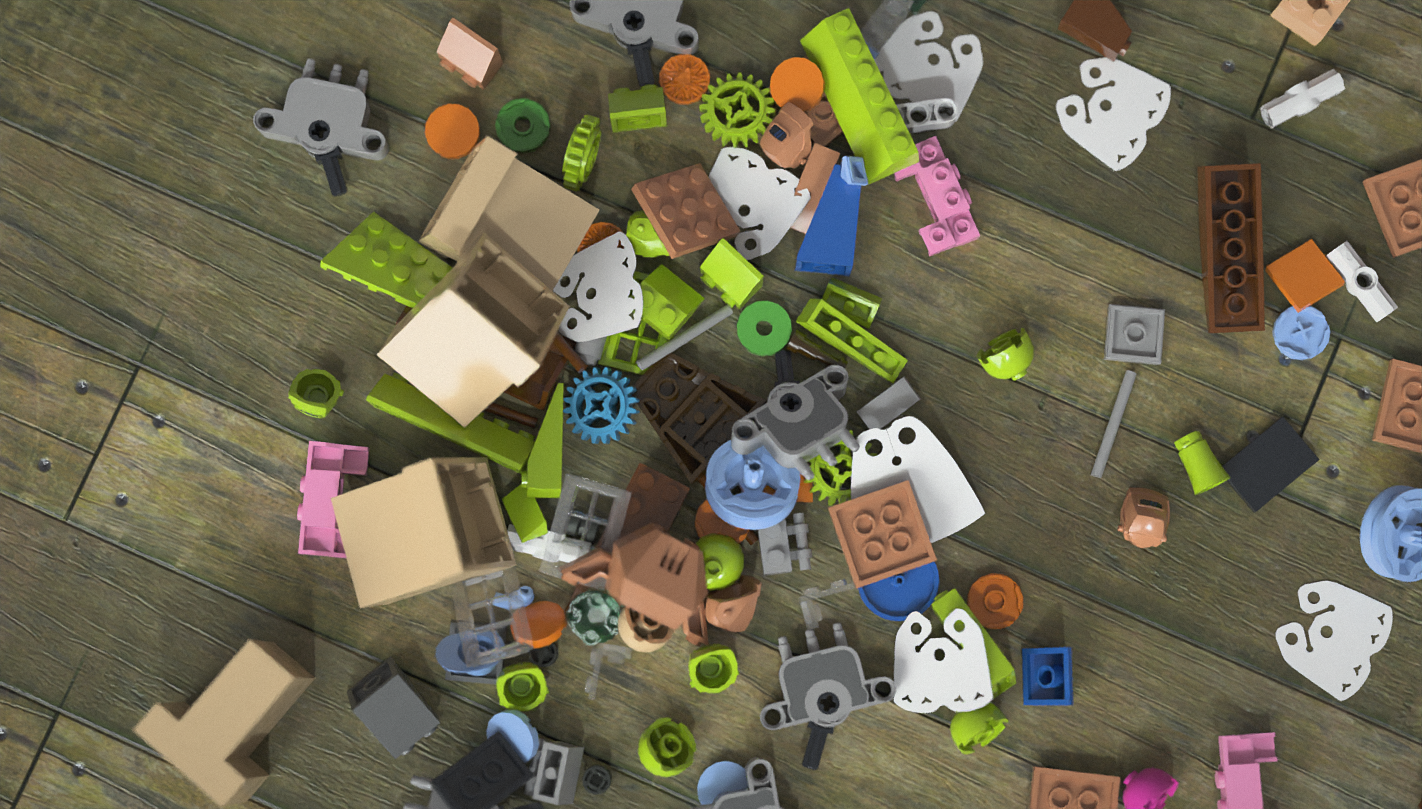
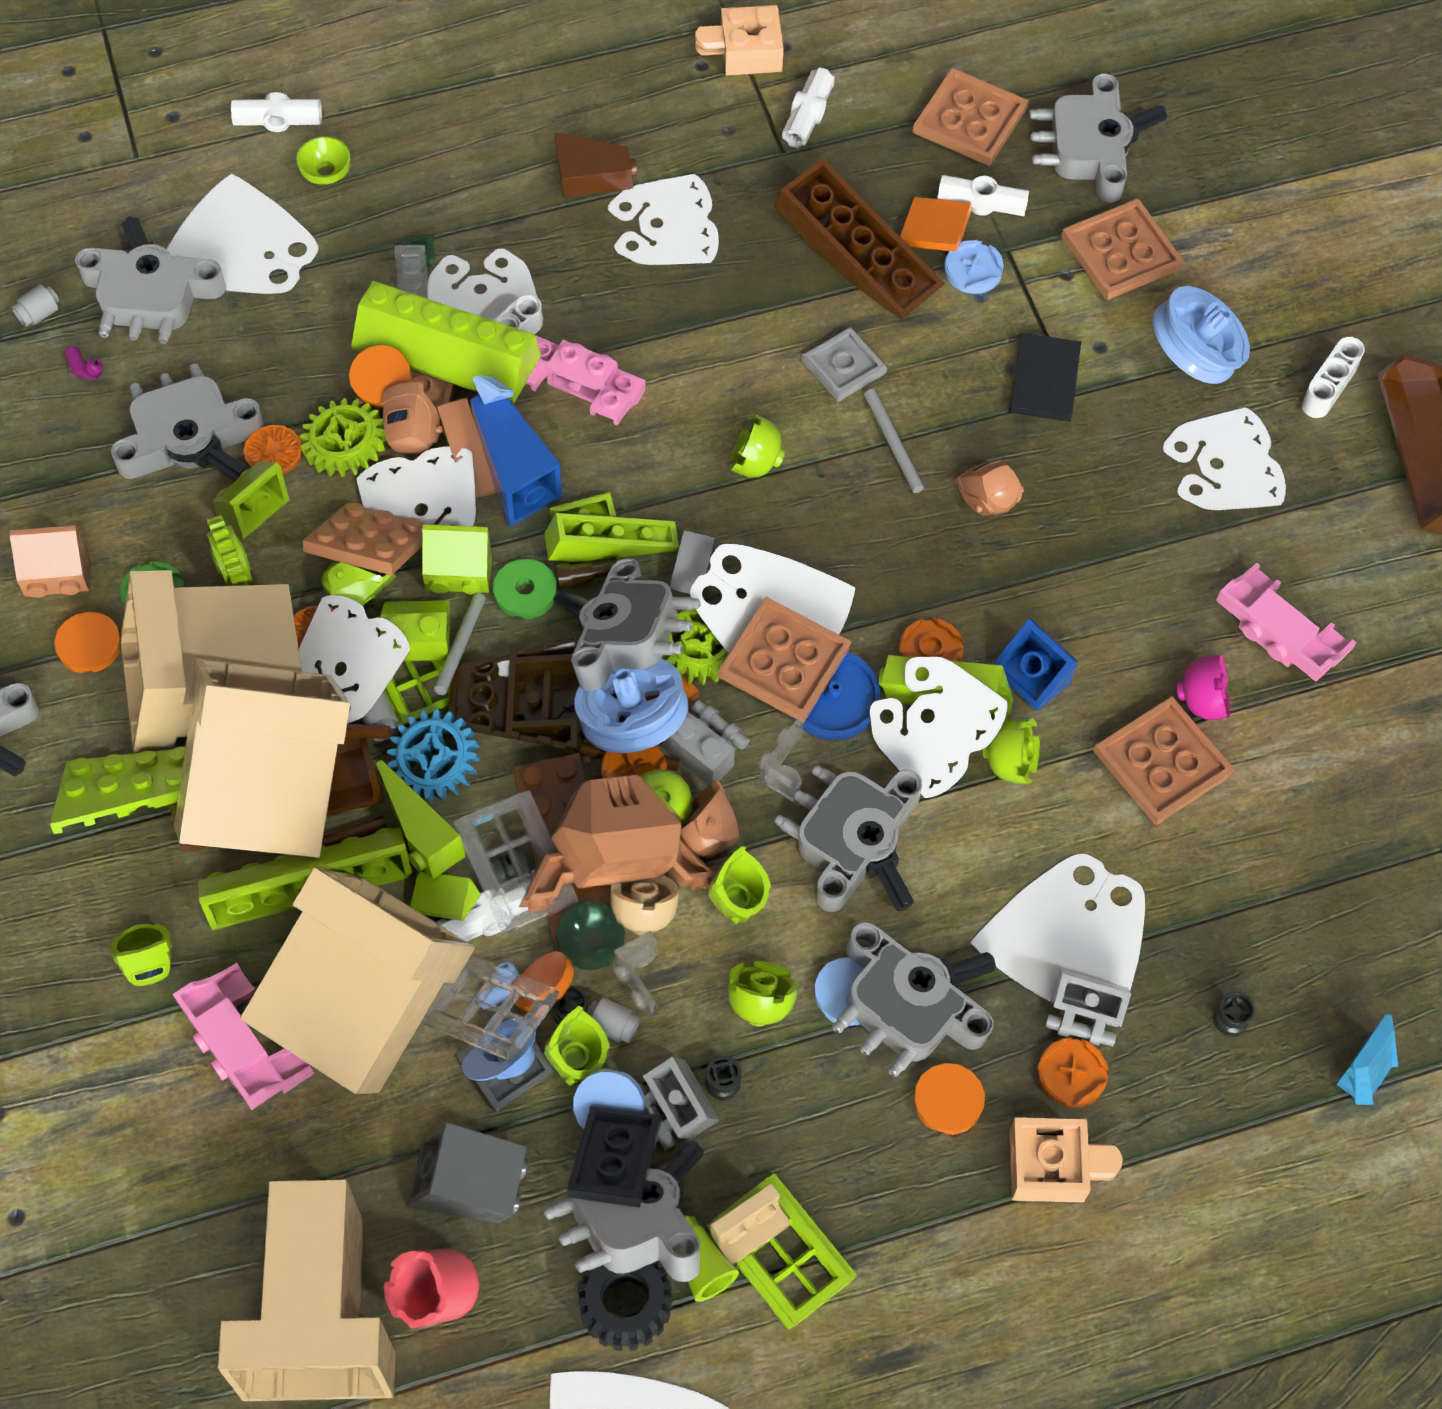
camera: 45 degrees left, 20 degrees down
lime plant [1174,431,1231,495] -> none
none -> coral cylinder [384,1249,480,1328]
none -> light grey brick [587,997,641,1043]

